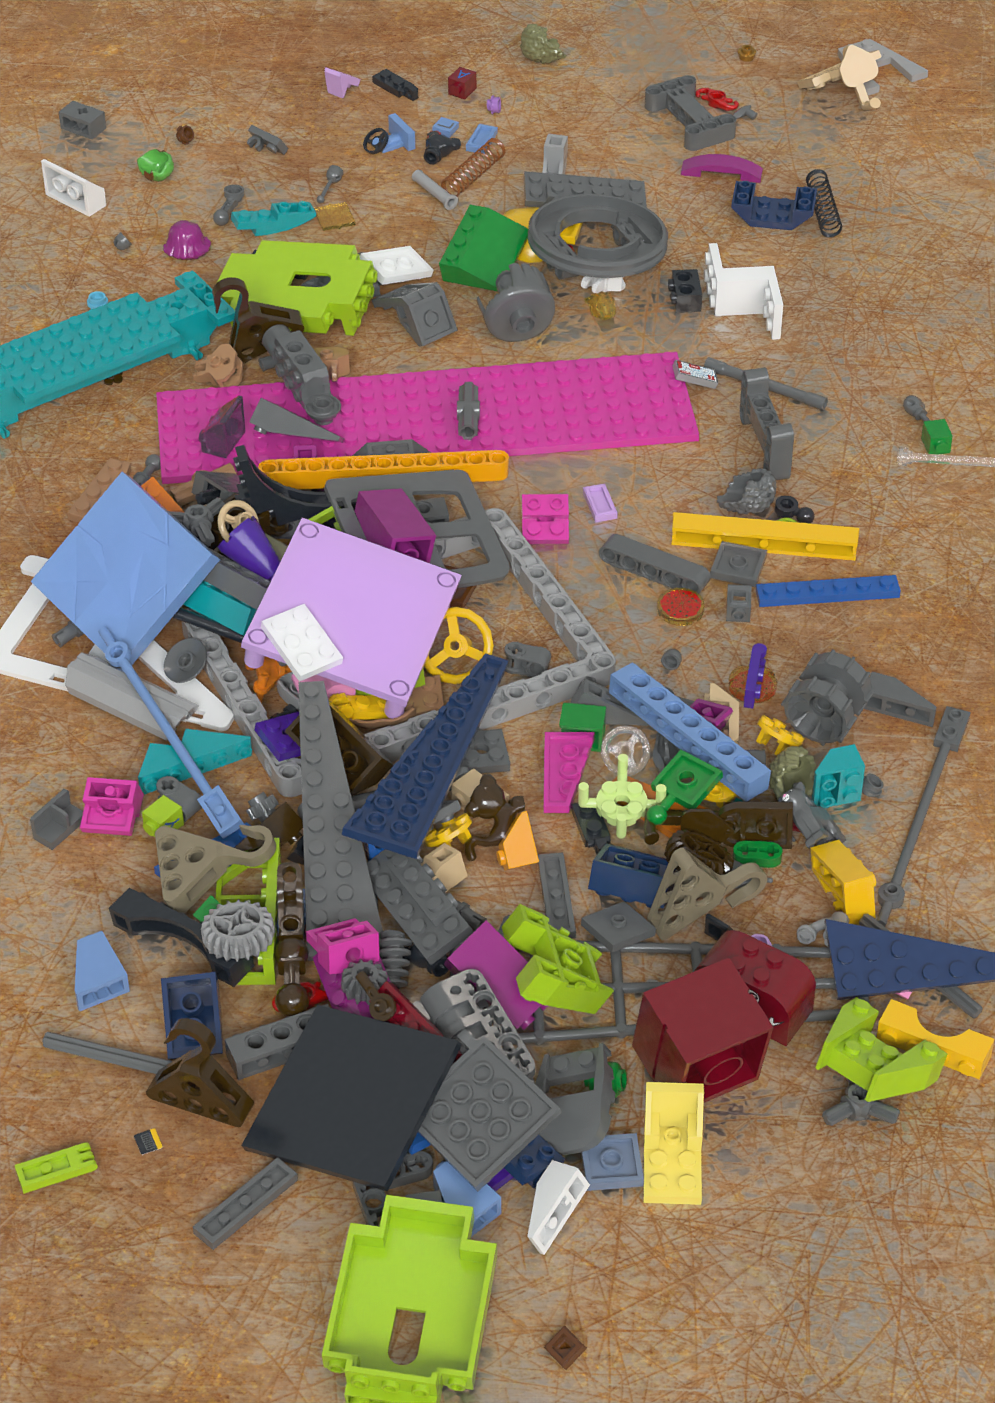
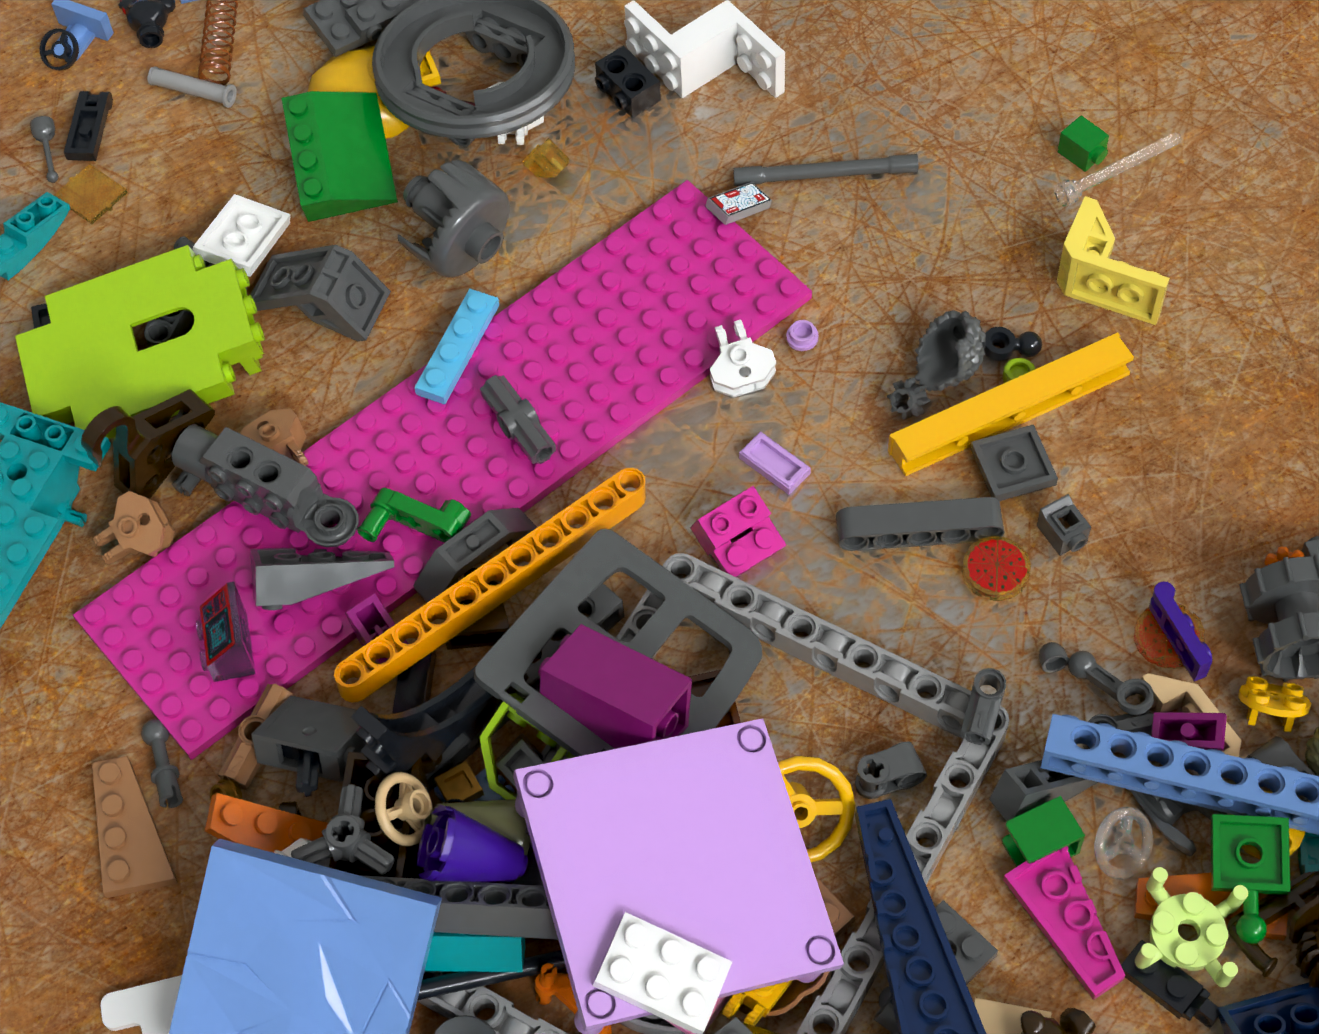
camera: 30 degrees left, 15 degrees up
dark grey beam [740,367,794,481] -> none
blue plate [756,575,901,607] -> none
dark grey piece [903,395,930,421] -> none
none -> black plate [64,91,113,161]
none -> green beam [357,488,471,543]
none -> medium azure plate [414,289,499,404]
none -> white hinge [710,319,776,398]
none -> lavender plate [786,320,819,351]
none -> dark grey gear [887,377,931,420]
none -> dark grey piece [959,668,1006,745]
none -> light yellow bracket [1057,196,1170,325]
none -> dark grey piece [1068,651,1154,715]

